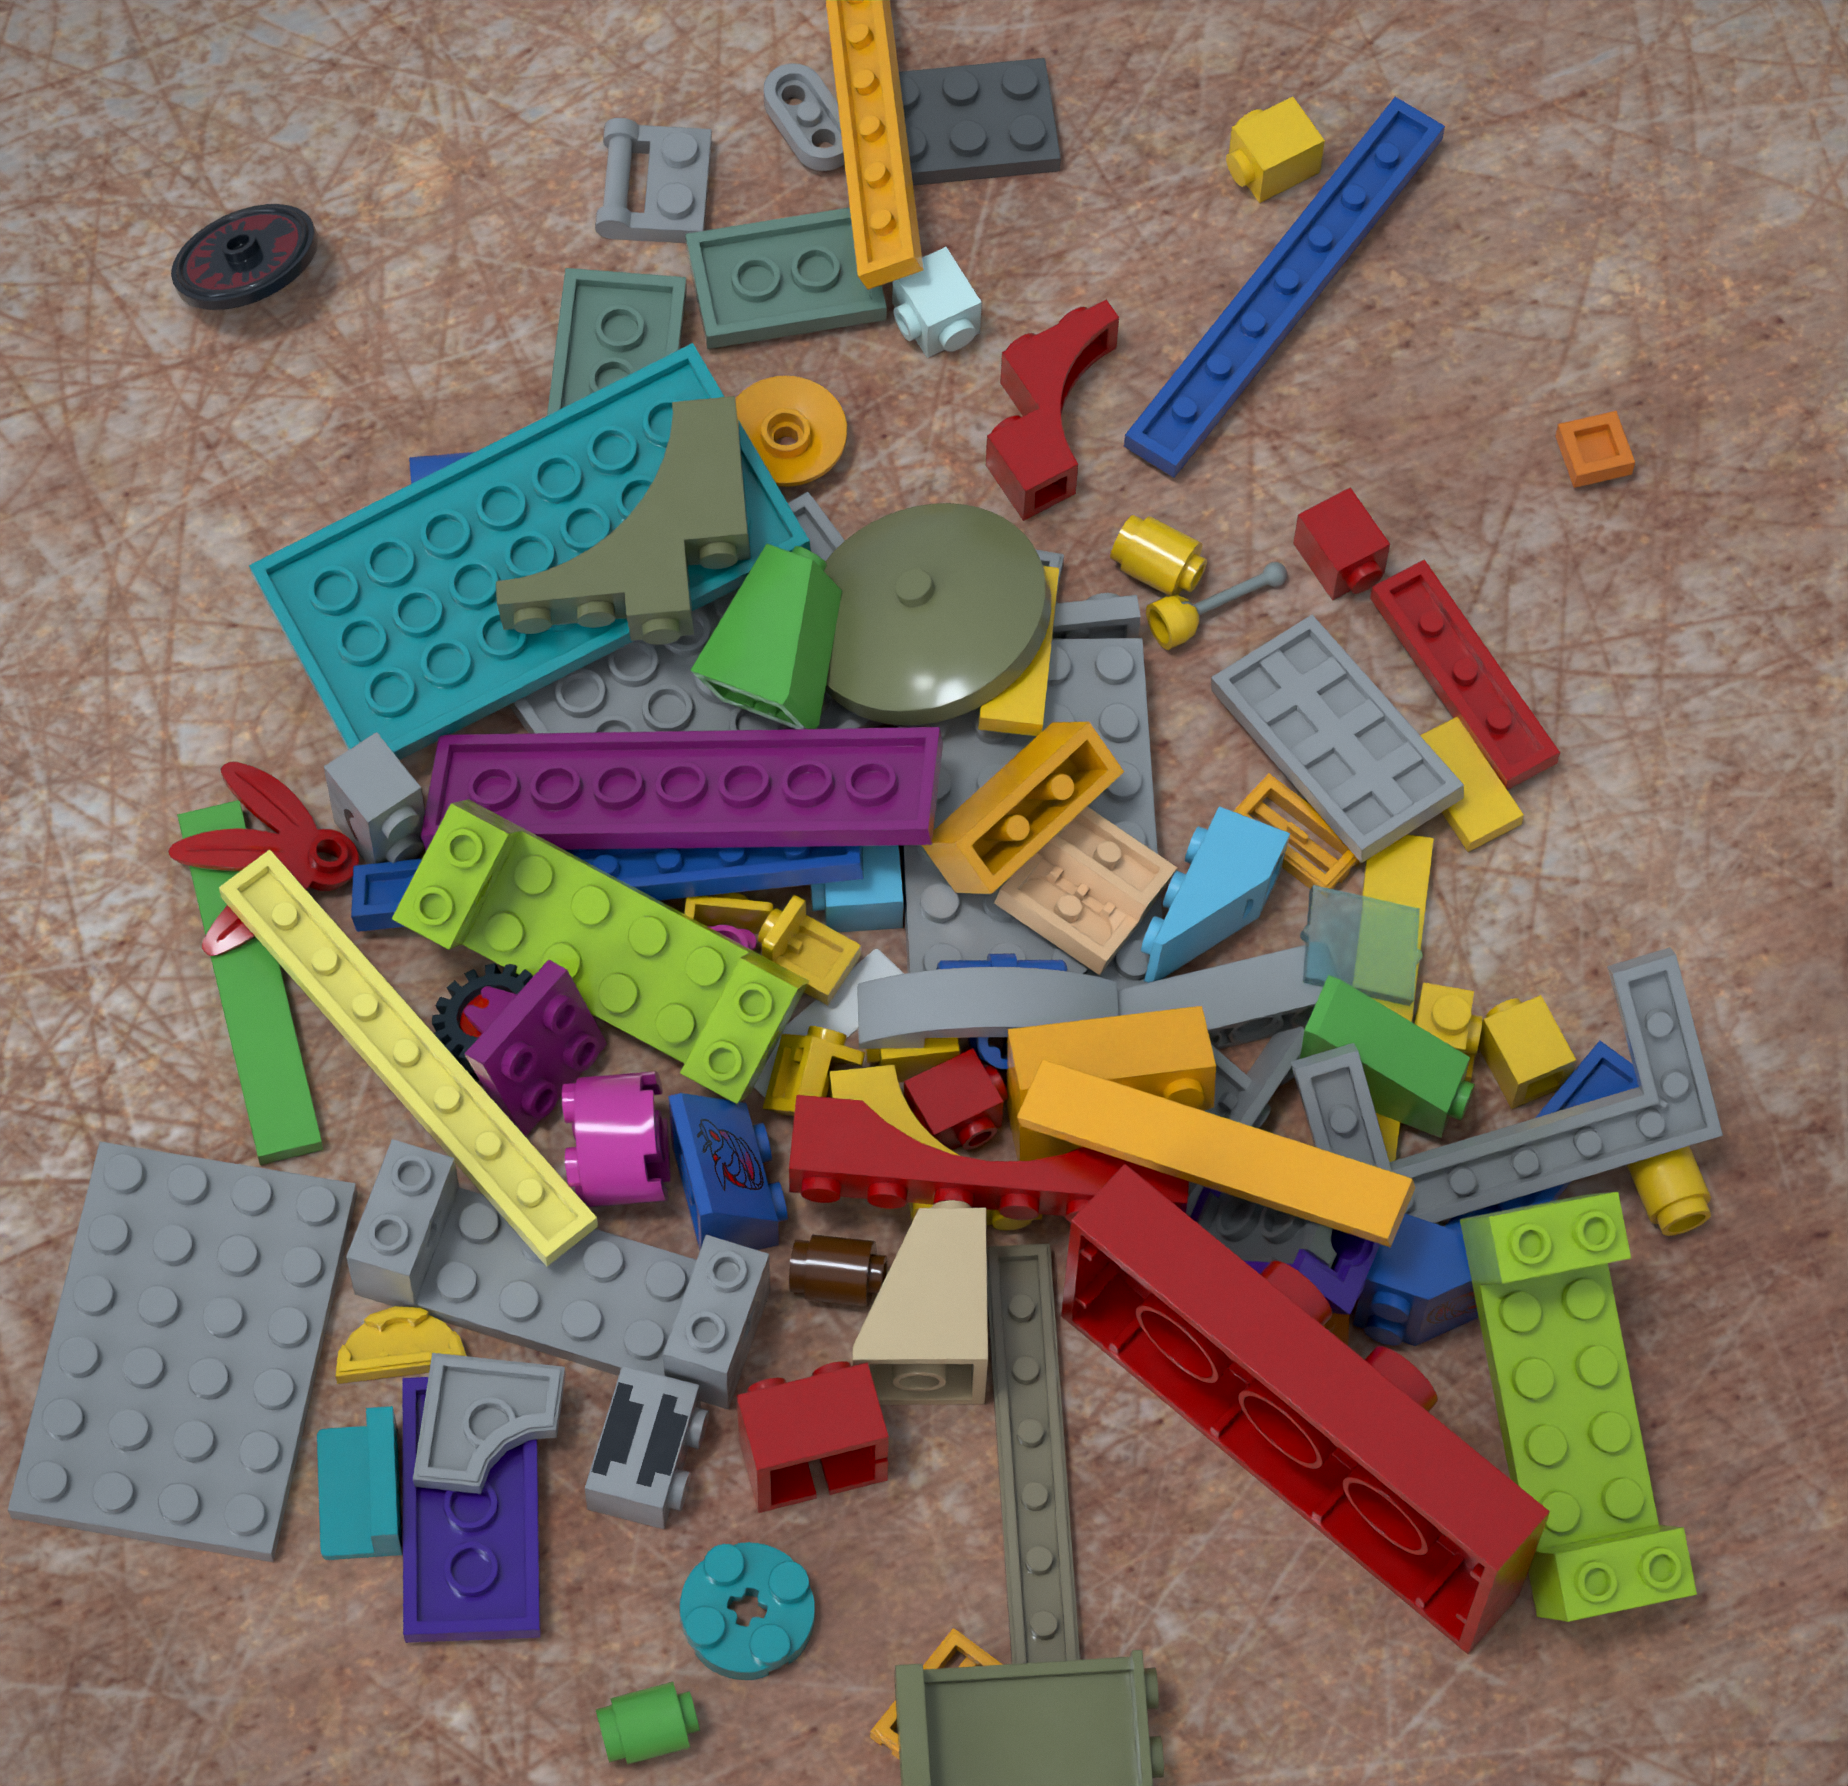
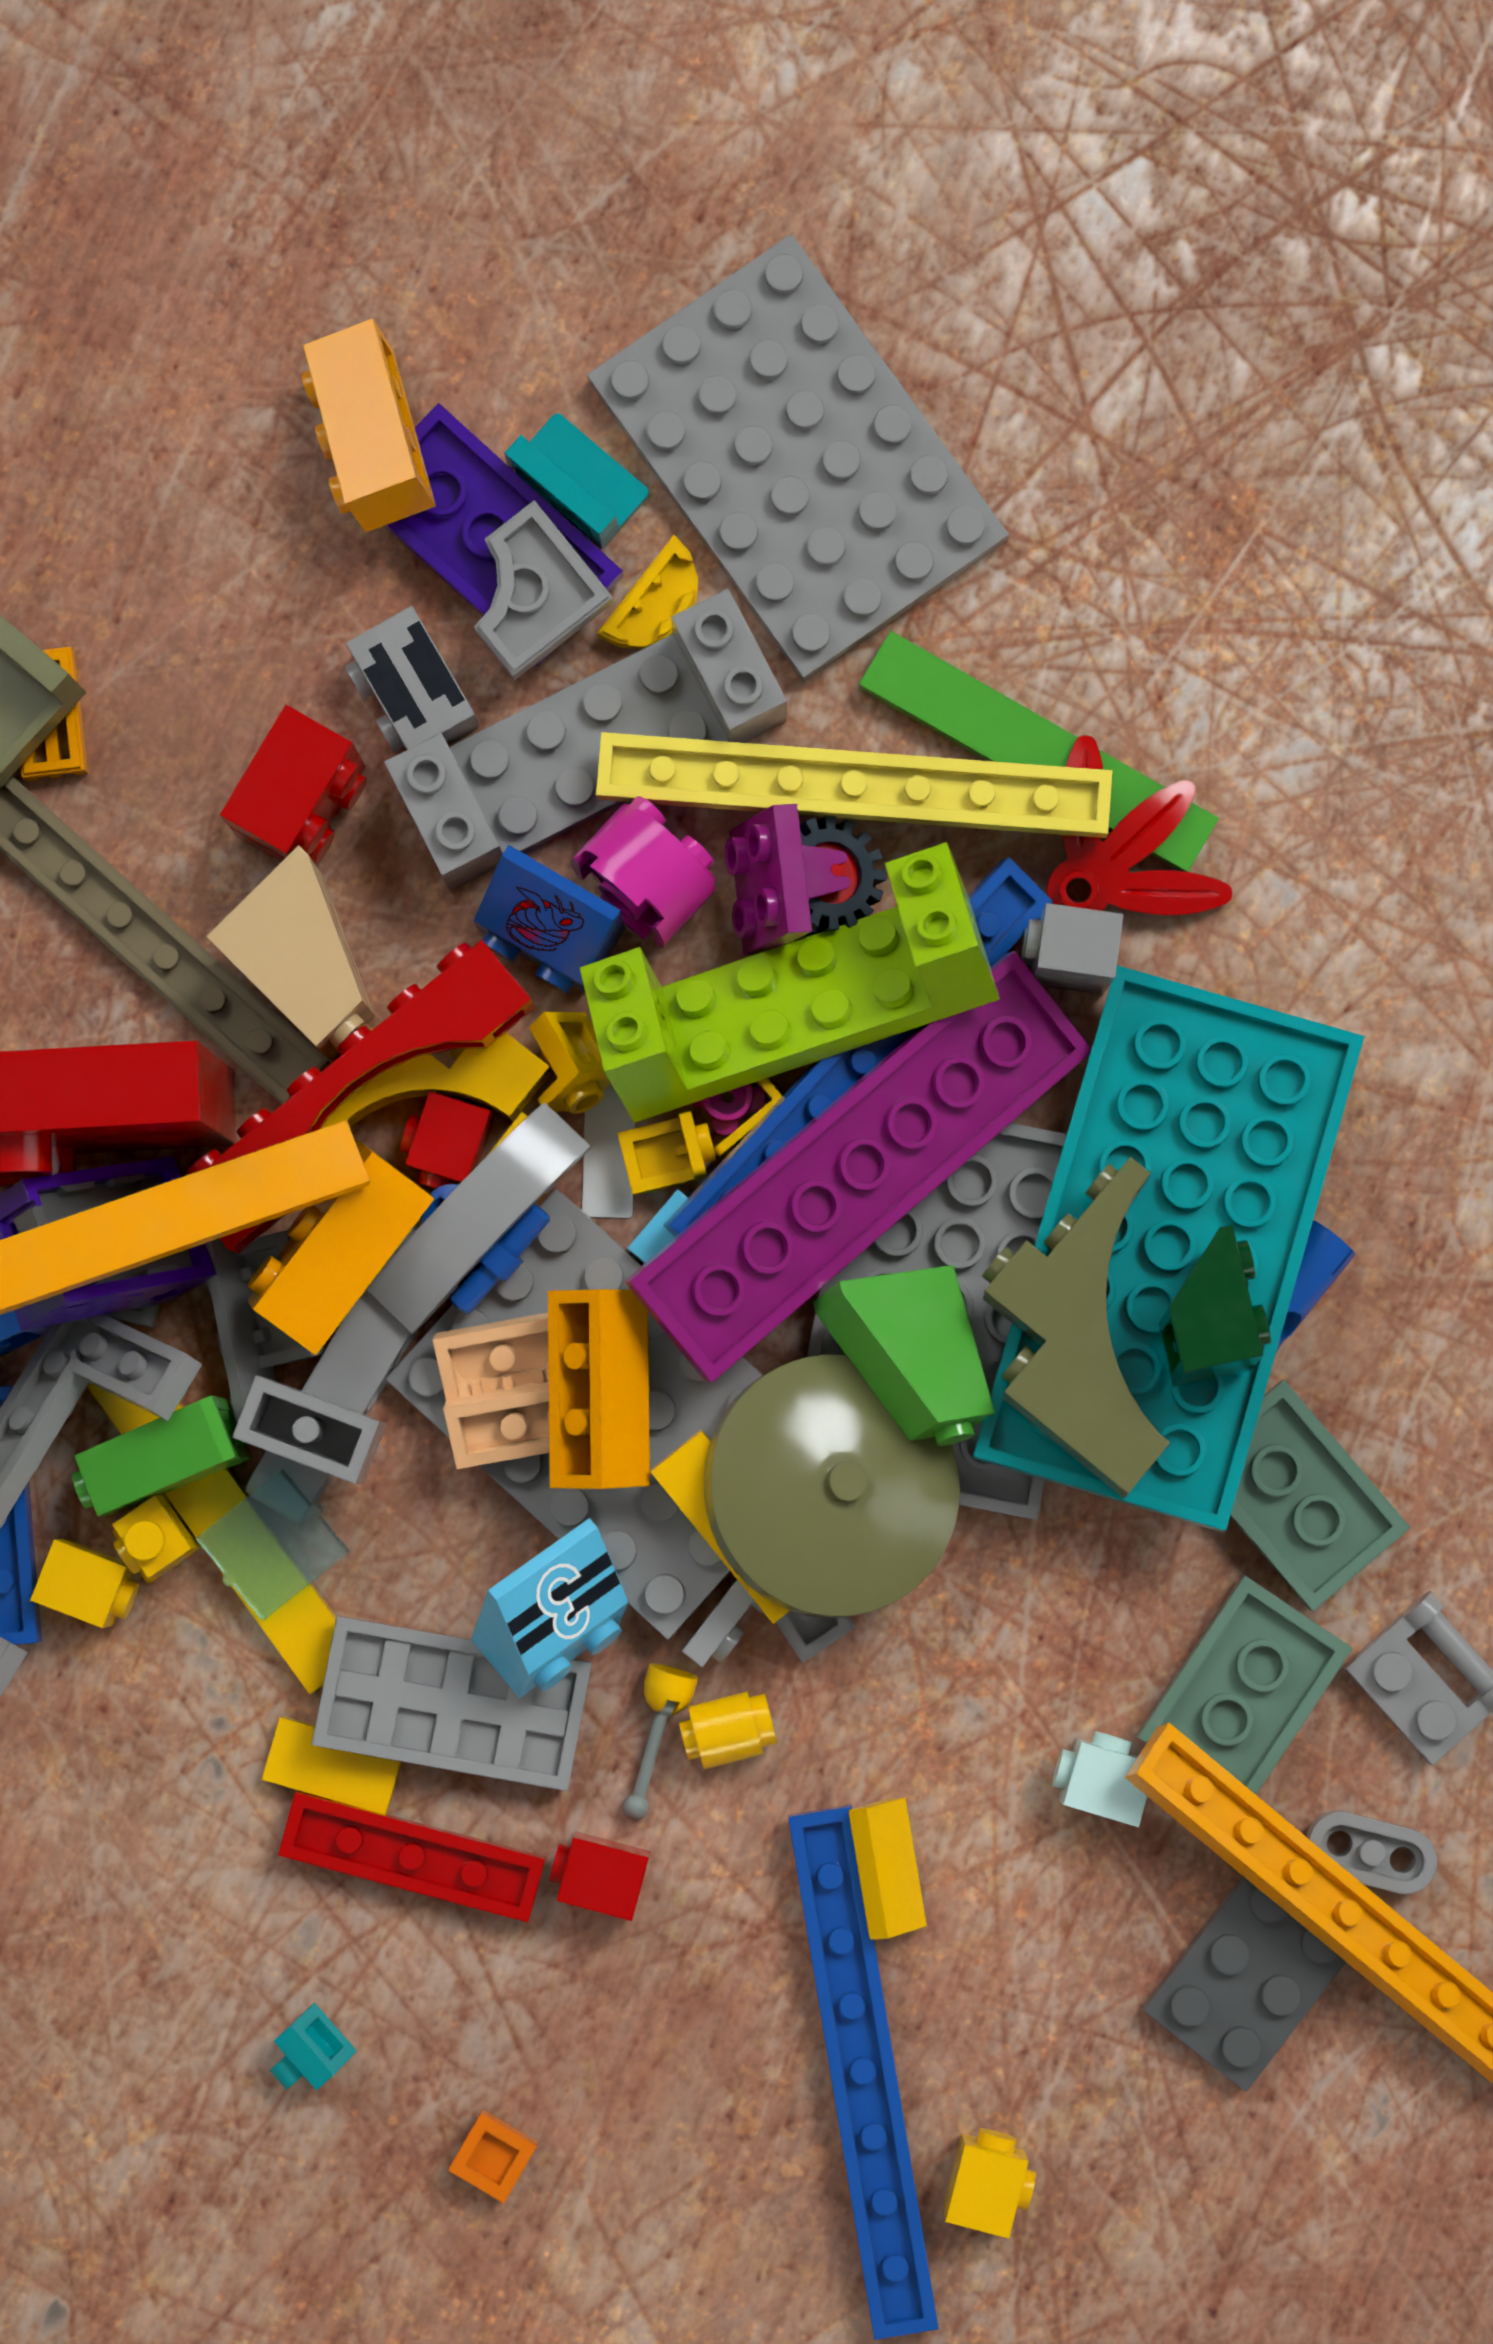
camera: 140 degrees right, 20 degrees up
bright green brick [595,1681,700,1765] -> none
teal plate [680,1542,815,1680] -> none
light orange dish [735,376,847,487] -> none
reddish brown brick [789,1234,888,1306] -> none
red arch [985,299,1119,521] -> none
medium azure slope [1141,806,1290,983] -> none
light orange tile [1233,773,1361,900] -> none
none -> light grey brick [232,1375,387,1484]
none -> teal tile [269,2002,357,2091]
none -> light orange brick [301,318,436,532]
none -> medium azure slope [471,1518,629,1699]
none -> yellow tile [849,1797,927,1940]
none -> dark green slope [1159,1225,1271,1387]

